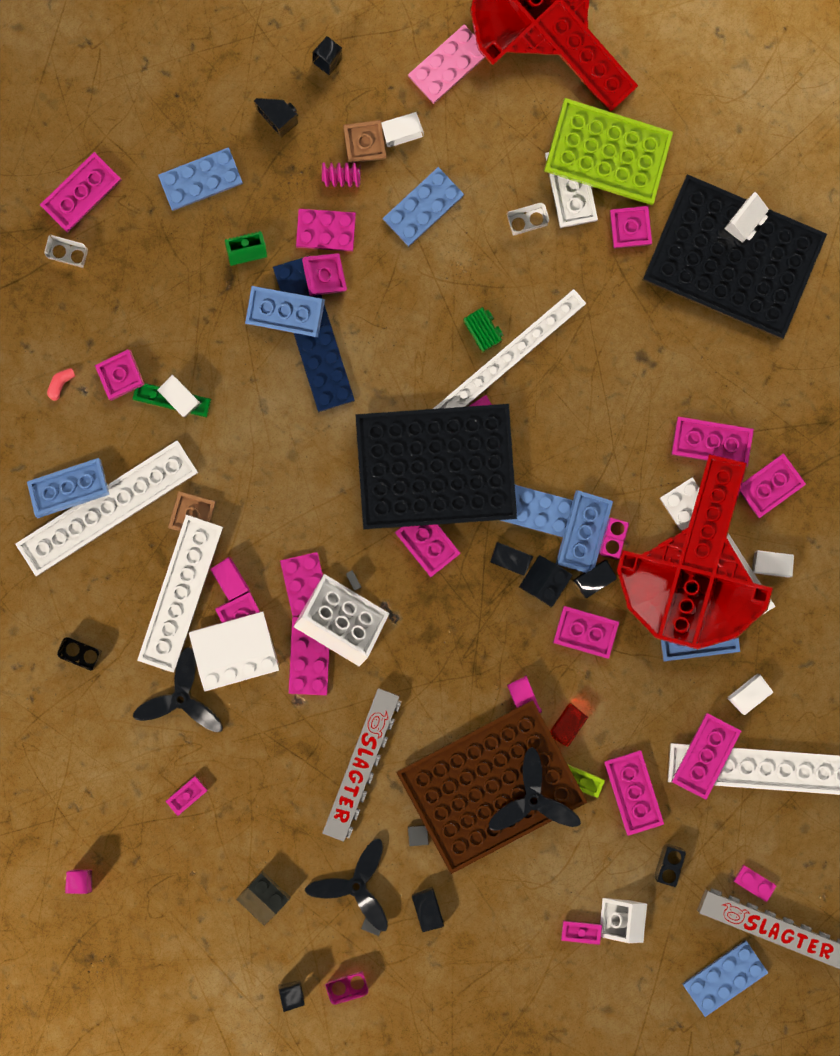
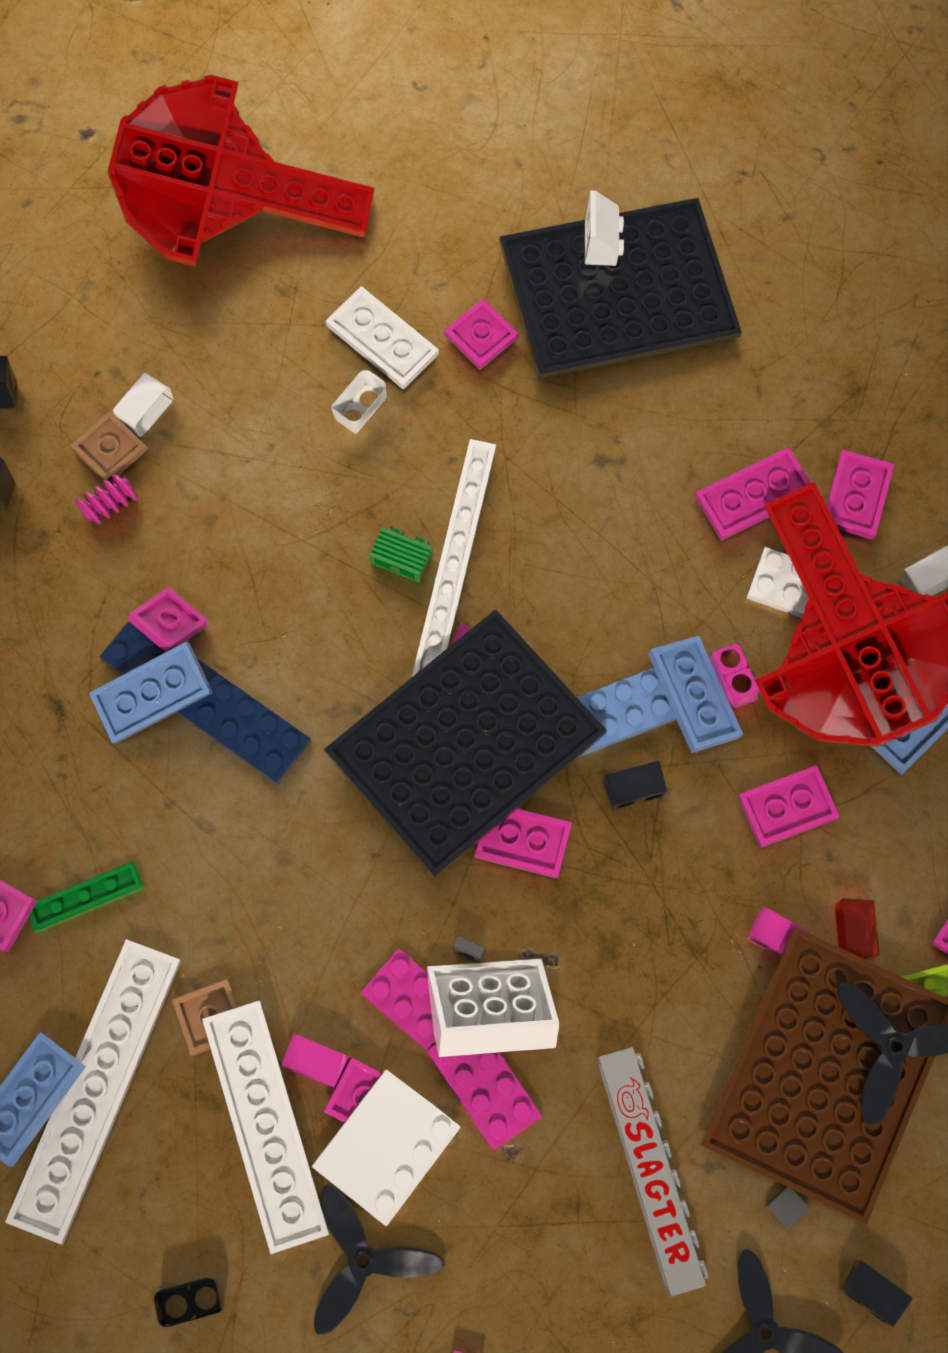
camera: 40 degrees left, 15 degrees down
white piece [158,375,201,418] -> none
green brick [225,231,267,266] -> none
dark pink plate [296,209,356,252] -> none
medium blue plate [383,167,464,247] -> none
bright pink plate [408,24,485,104] -> none
black slope [519,555,573,608] -> none
lime plate [544,98,673,205] -> none
black piece [572,560,617,598] -> none

